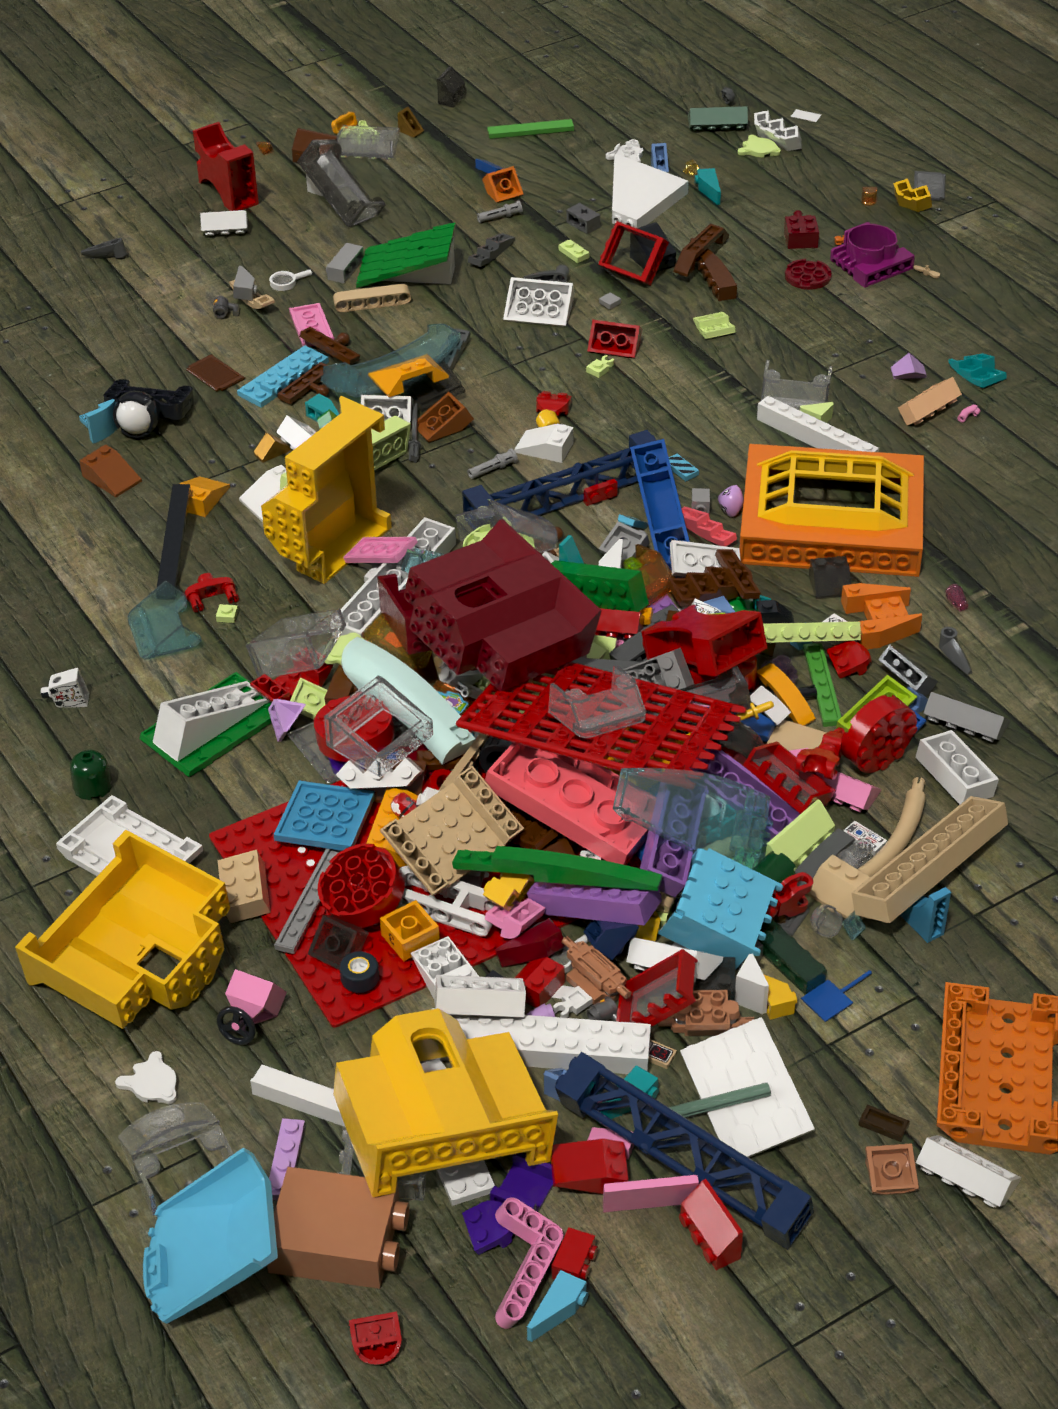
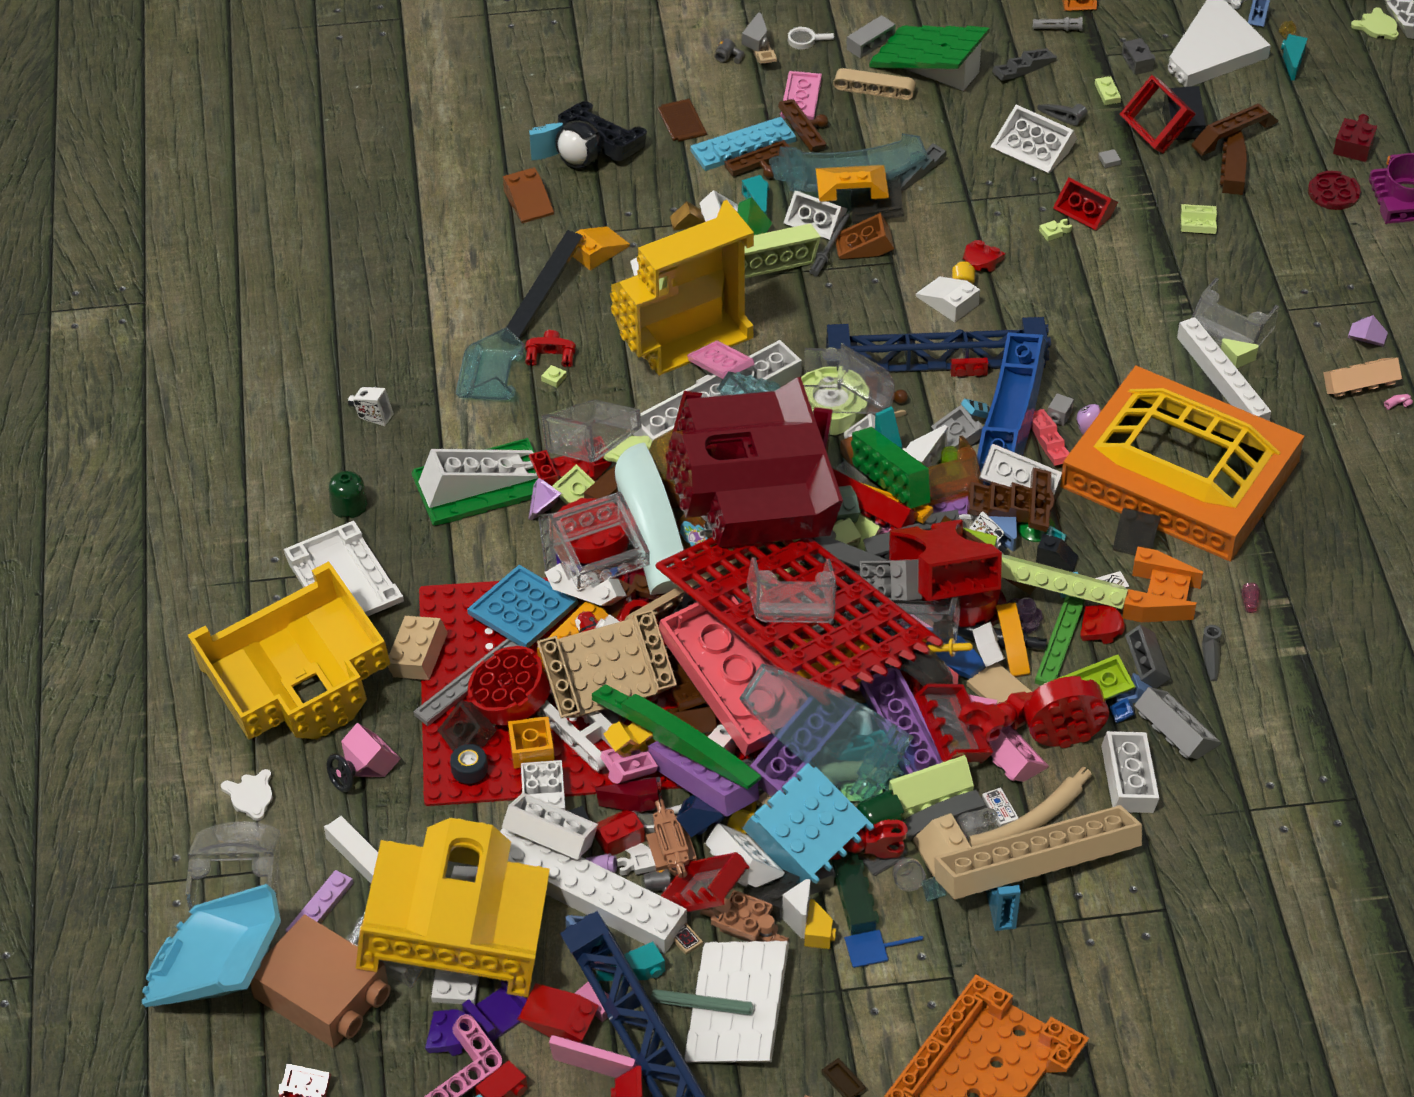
camera: 25 degrees right, 5 degrees up
light grey pin [467,448,518,479] -> none
medium azure tile [669,454,699,481] -> none

